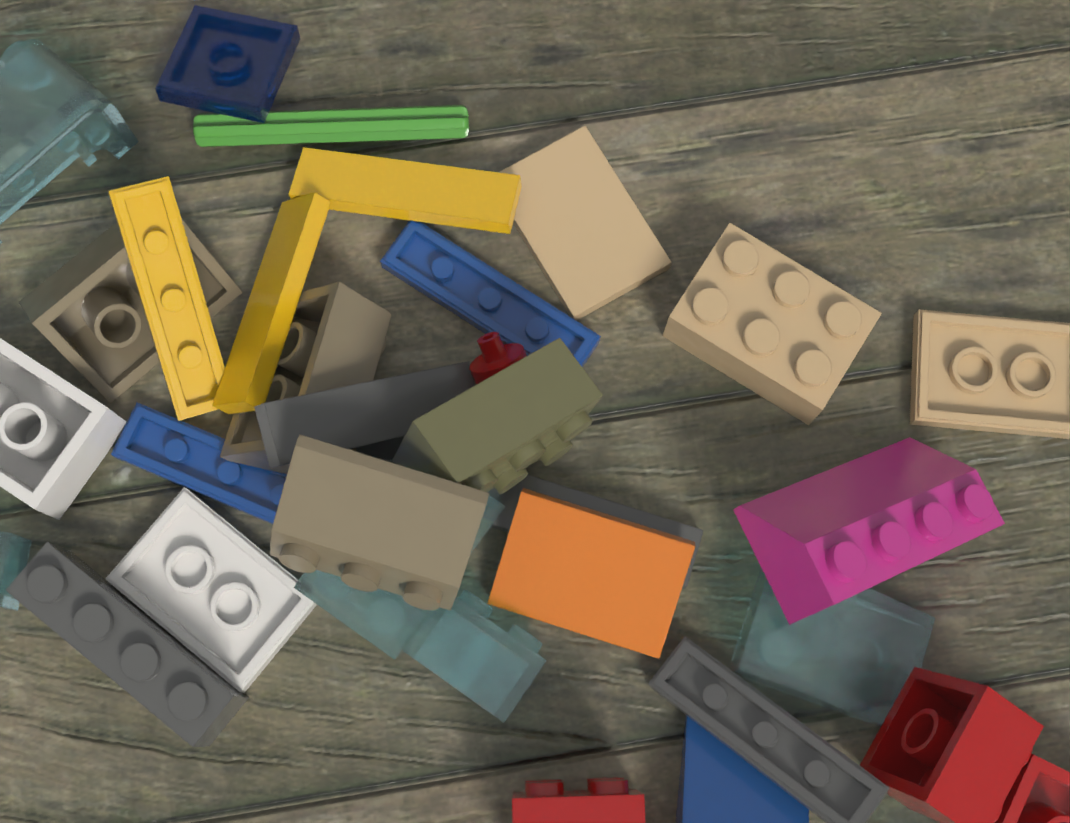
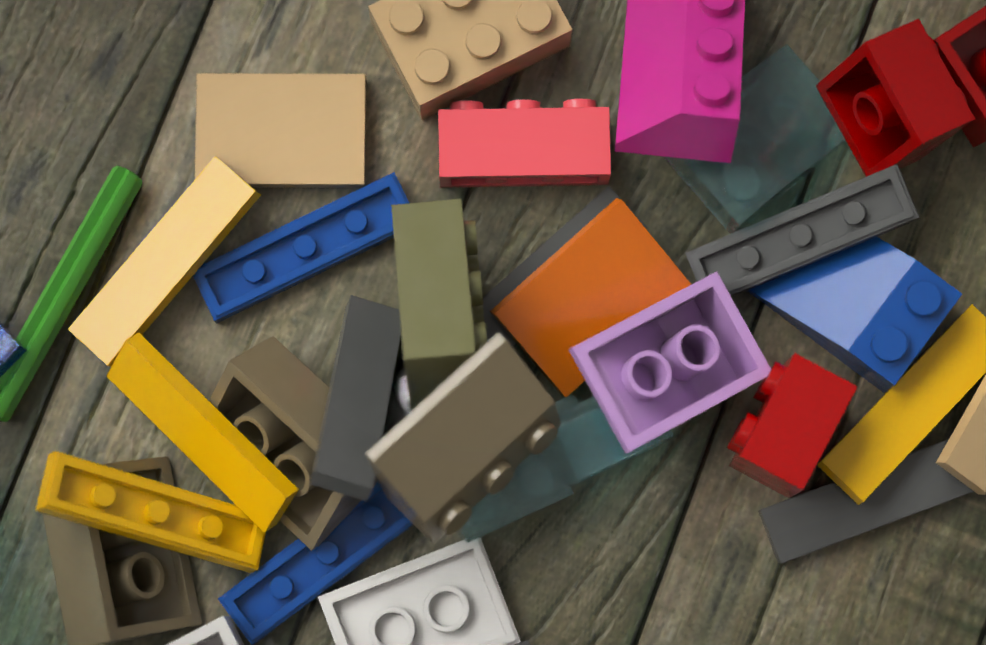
camera: 60 degrees left, 5 degrees up
red tile [469,332,527,385] -> none
none -> coral brick [438,99,611,188]
none -> lavender slope [569,271,771,454]

